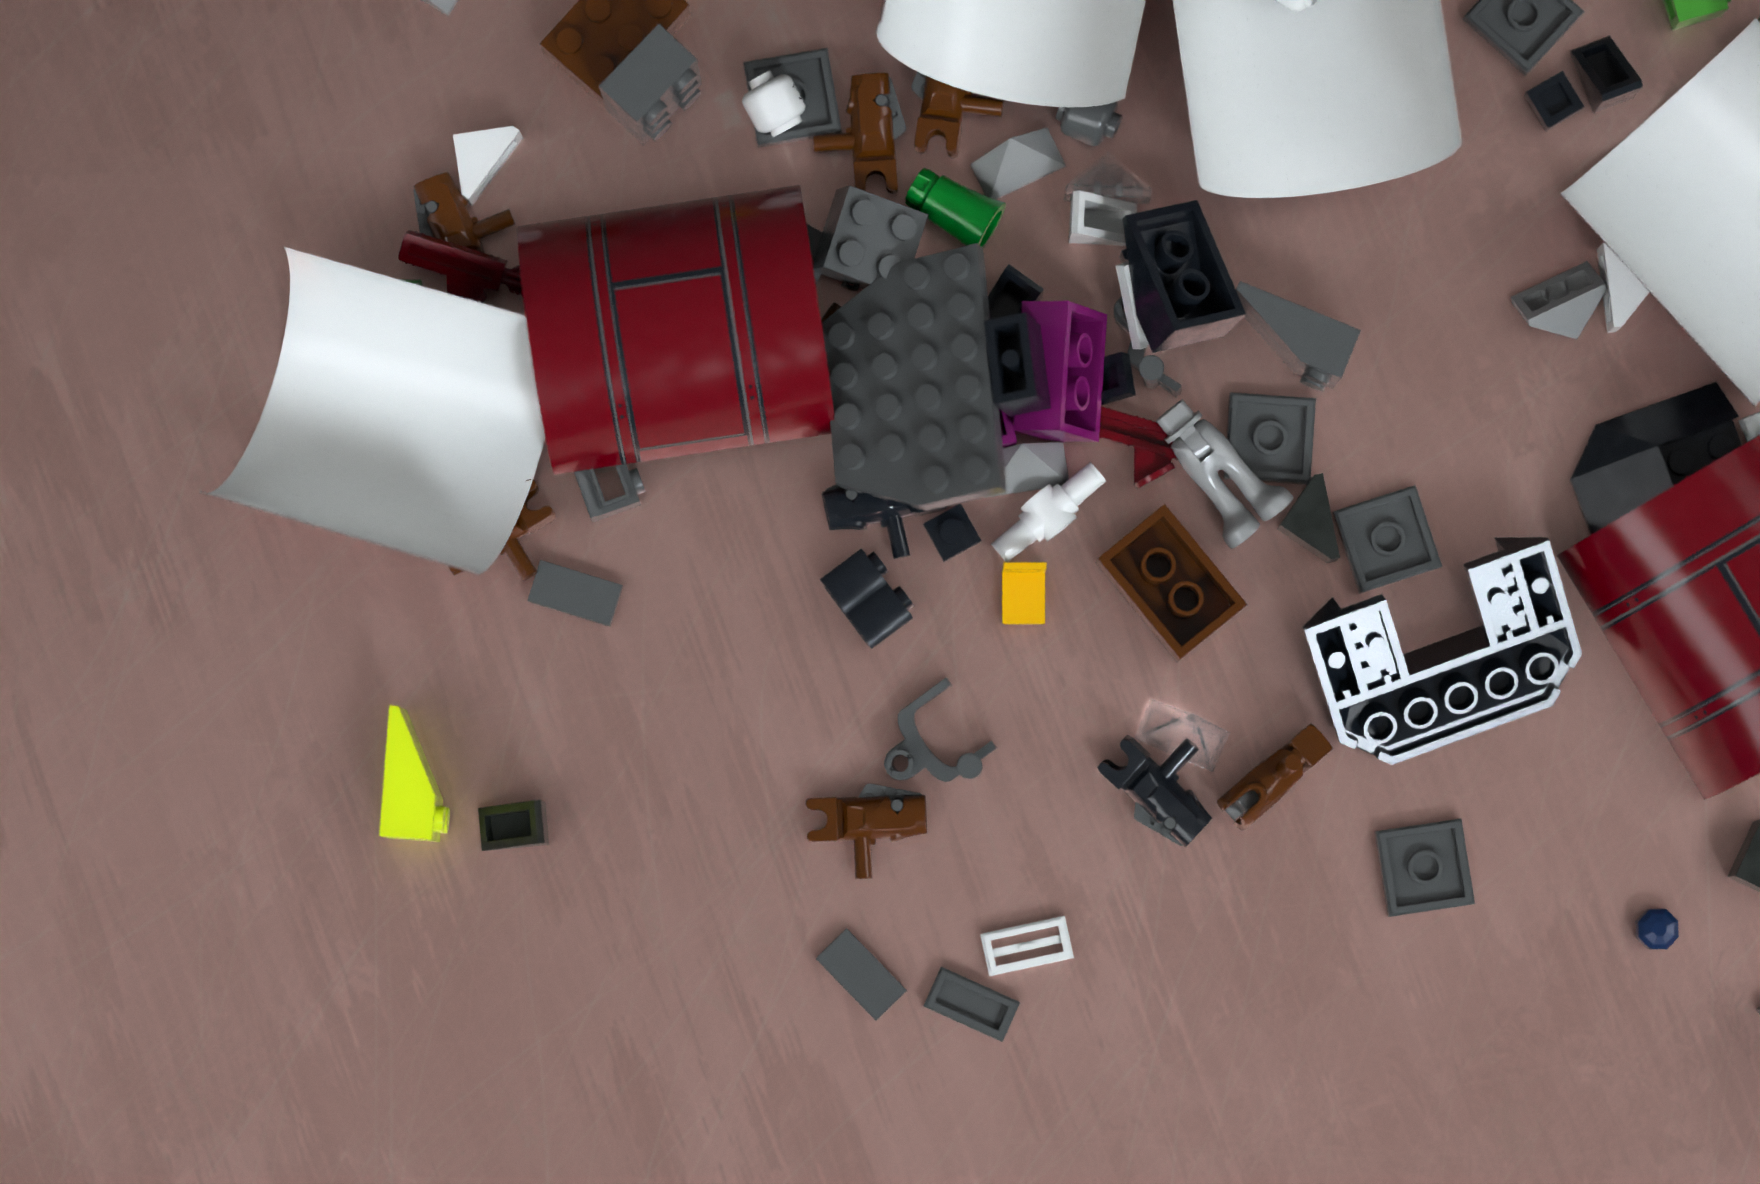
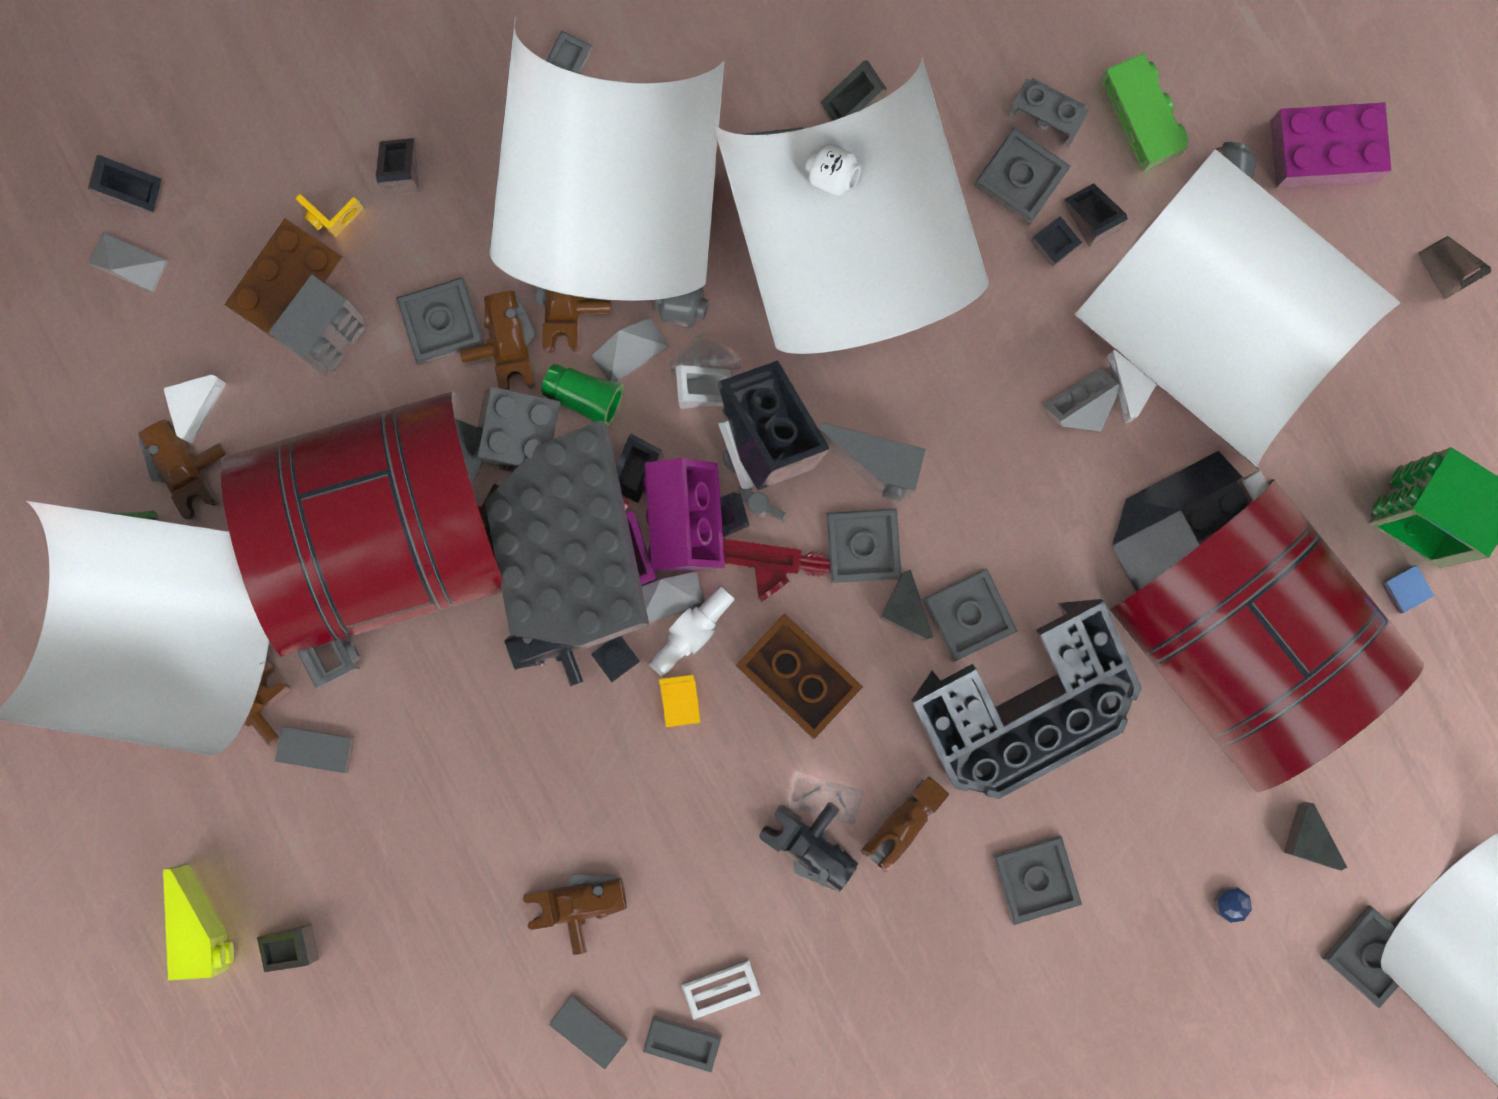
camera: 10 degrees left, 0 degrees up
dark red piece [398,230,523,303] -> none
white head [742,70,806,137] -> none
black brick [820,549,914,650] -> none
dark grey piece [884,678,997,782] -> none
black brick [984,312,1051,417] -> none
light grey piece [1156,399,1293,549] -> none

